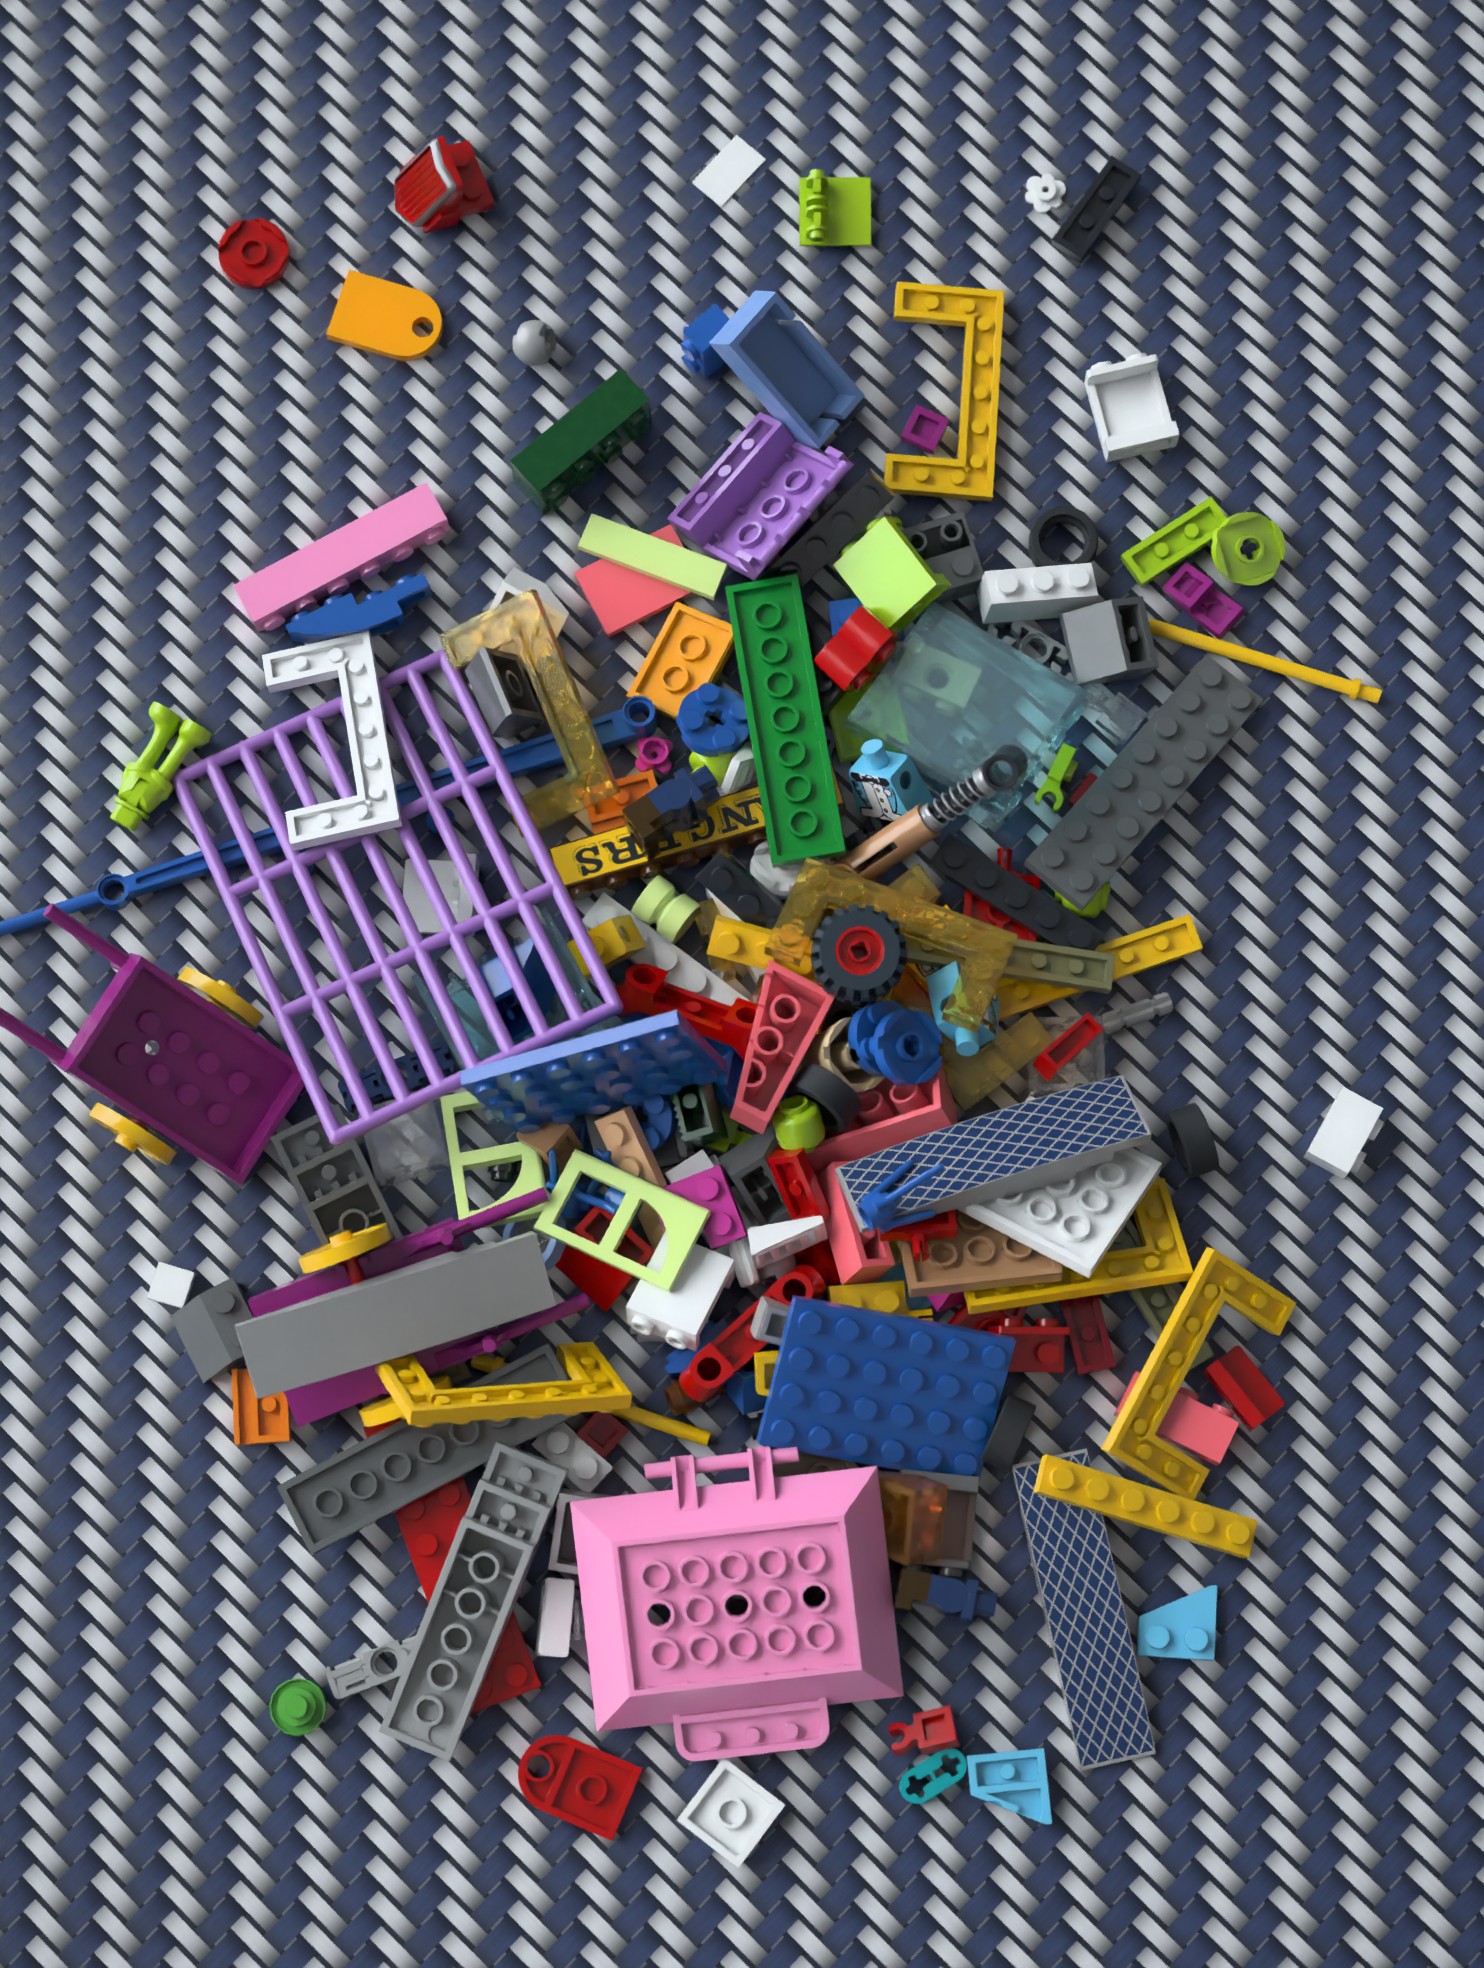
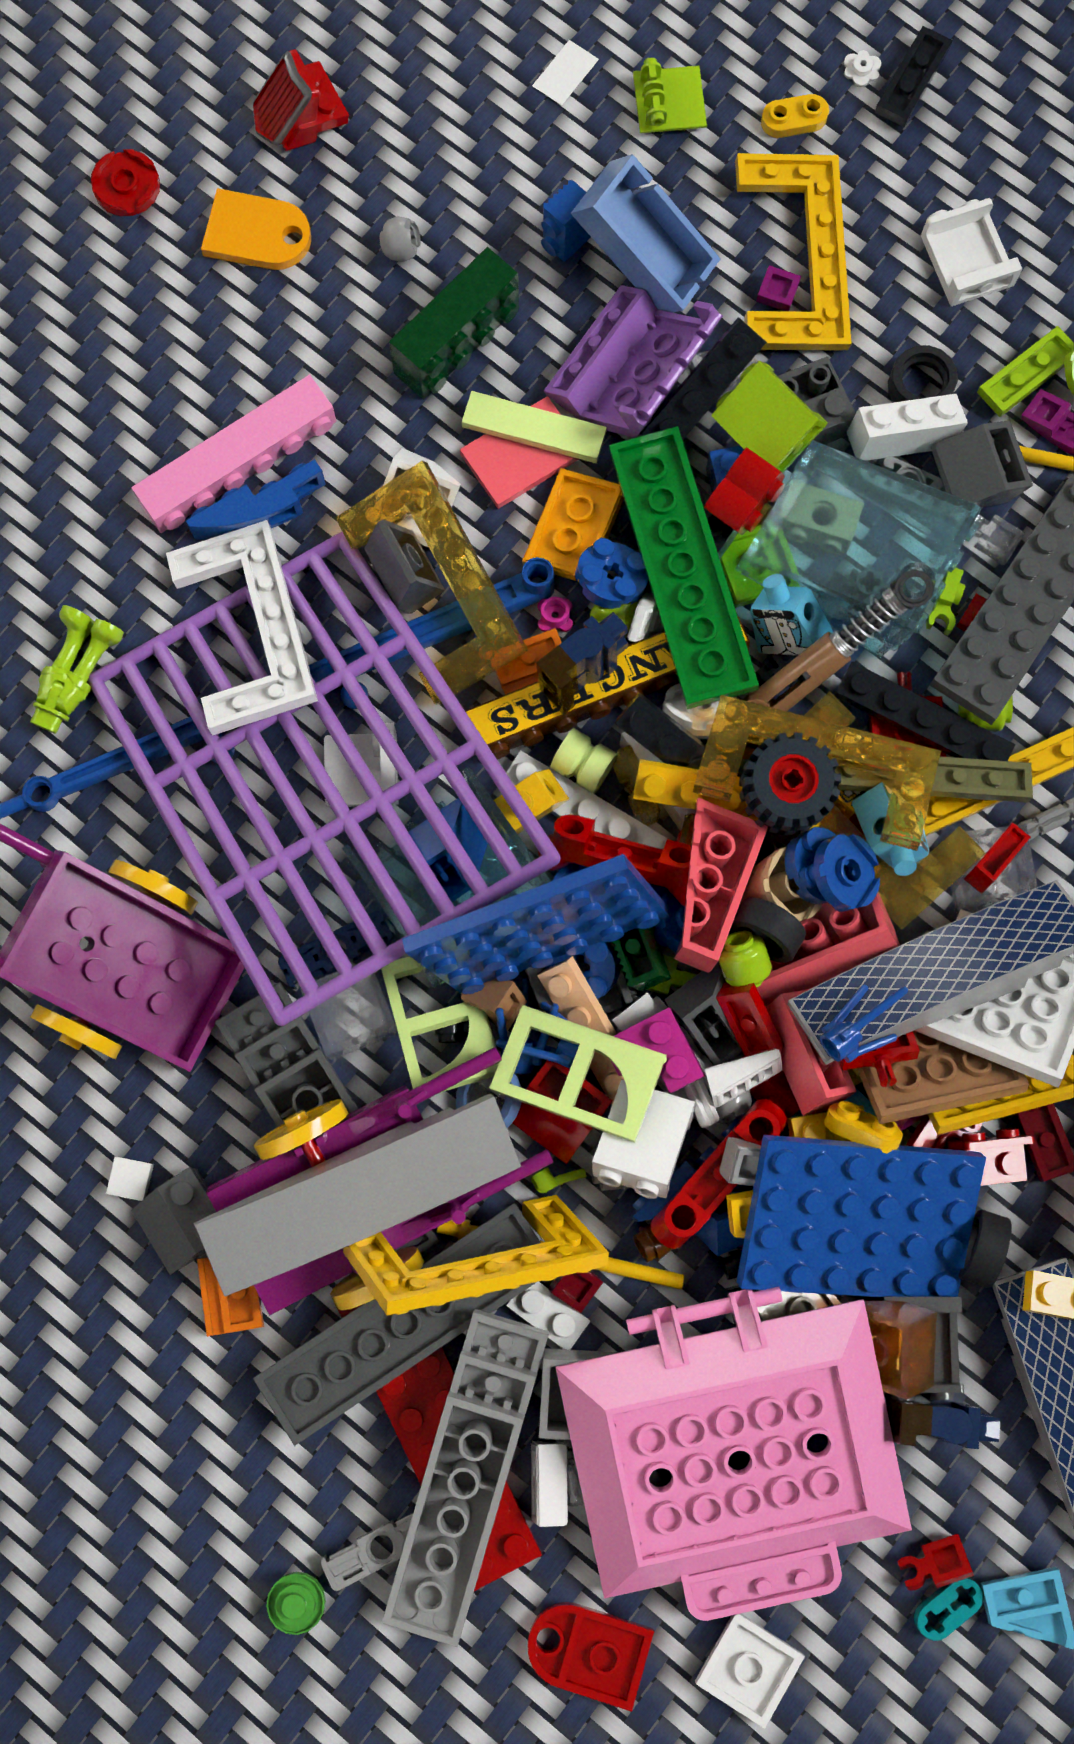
camera: 10 degrees left, 0 degrees up
none -> lime hand [531,1167,586,1193]
none -> yellow plate [761,94,829,138]
none -> yellow plate [824,1101,903,1154]

